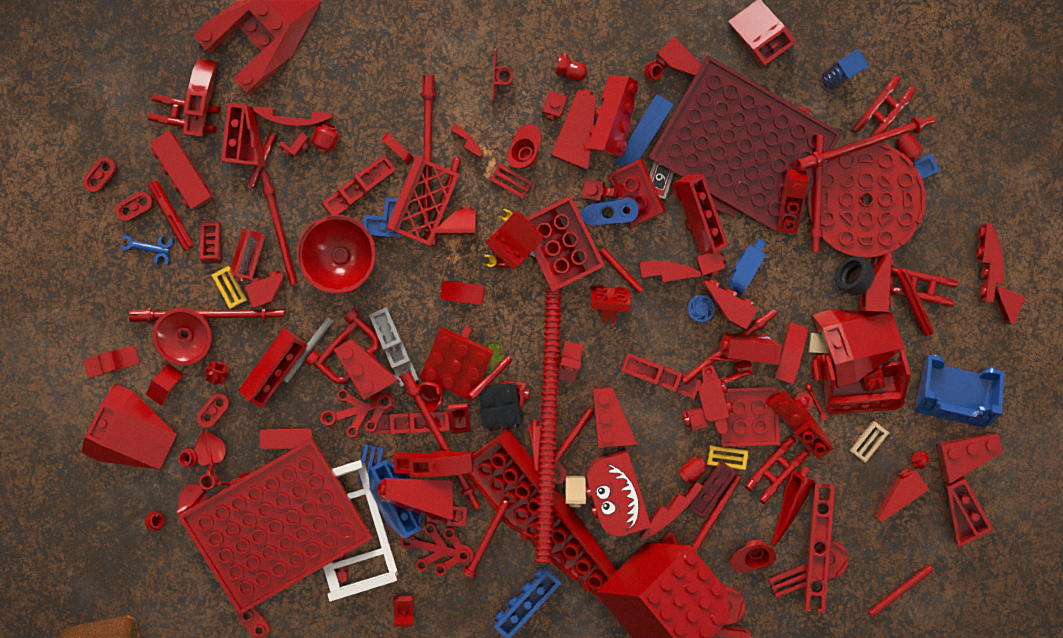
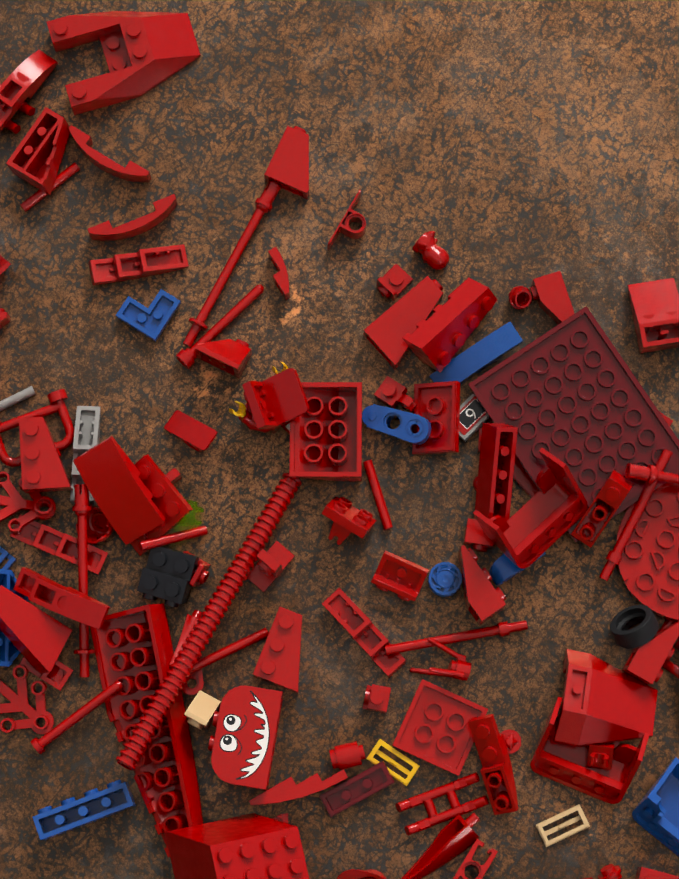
camera: 30 degrees right, 10 degrees down
red bar [260,171,297,285] -> none
red bracket [279,132,310,157] -> none
red rock [297,215,376,294] -> none
red head [312,123,340,153] -> none
red beam [381,132,414,164] -> none
red fence [386,155,459,246] -> none
red slope [448,402,471,434] -> none
red tile [490,163,533,199] -> none
red piece [507,124,542,169] -> none
red slope [638,261,701,283] -> none
red bar [691,475,742,553] -> none
red hinge [698,365,733,434] -> none
red slope [719,333,782,365] -> none
red slope [773,322,808,384] -> none
red hinge [805,384,828,421] -> none
tan tile [808,333,829,354] -> none
red arm [811,353,828,380] -> none
none -> red slope [73,436,166,545]
none -> red slope [87,194,178,241]
none -> red slope [264,126,309,199]
none -> red bracket [371,550,429,601]
none -> red windscreen [473,448,588,569]

